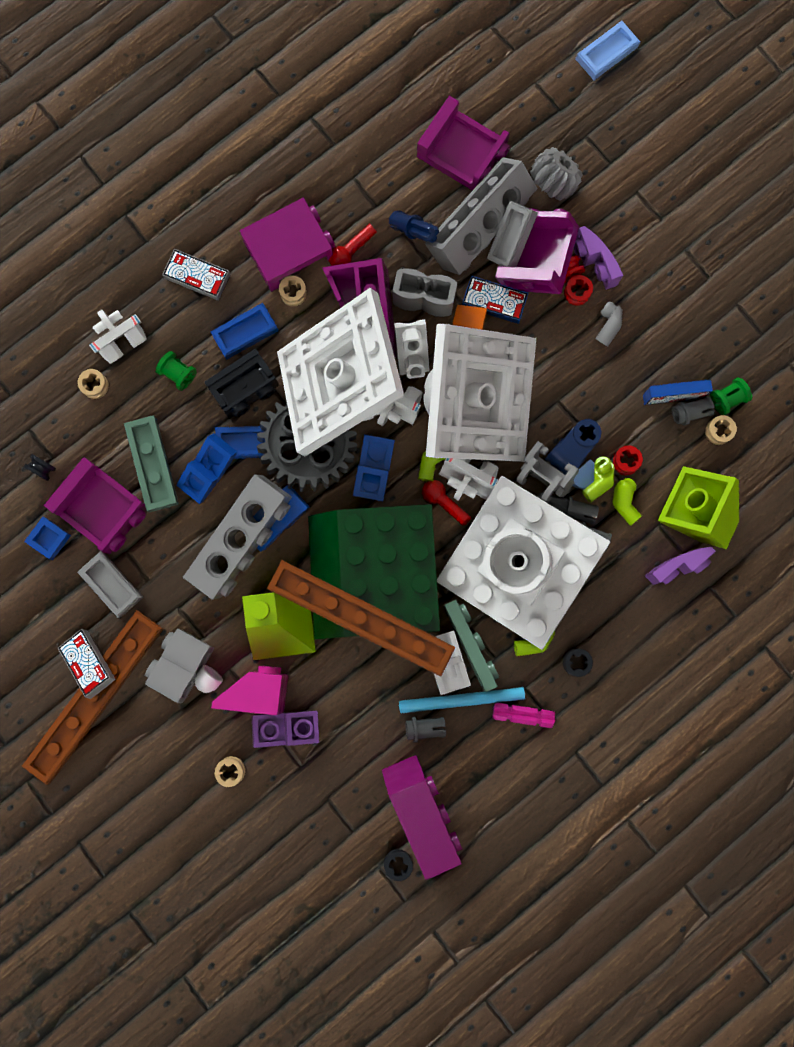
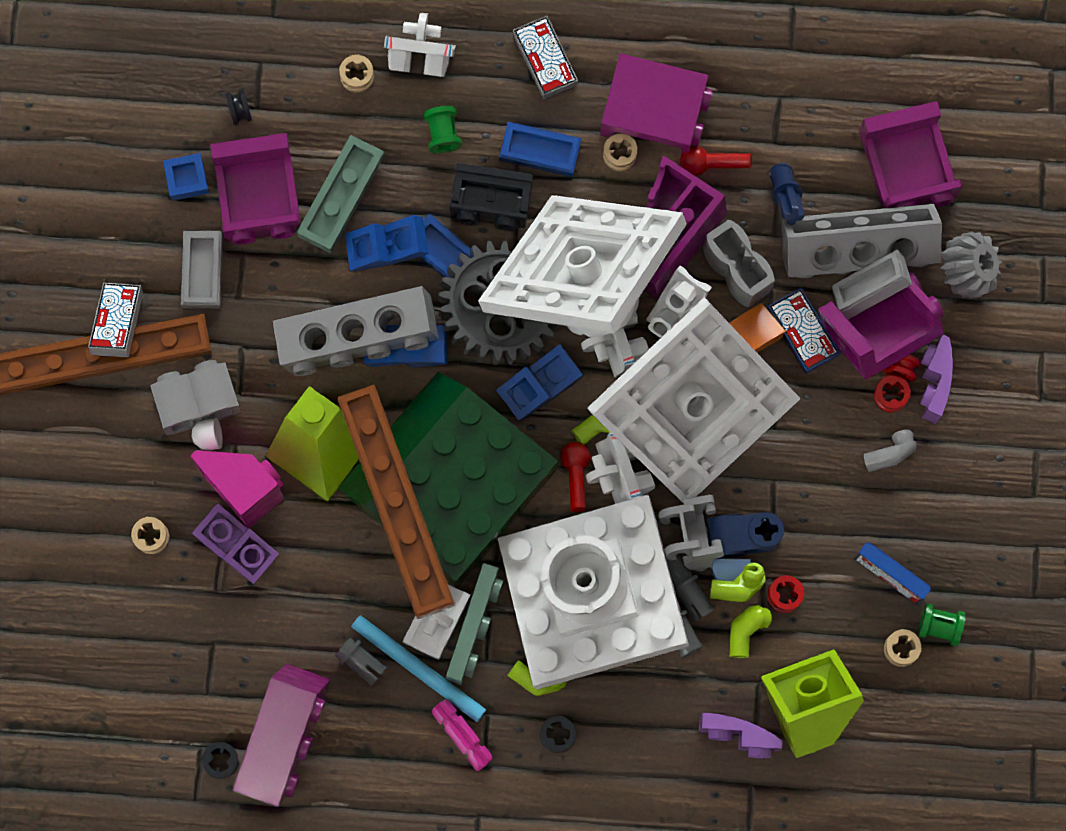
camera: 40 degrees right, 5 degrees down
dark grey pin [672,397,715,426] -> none

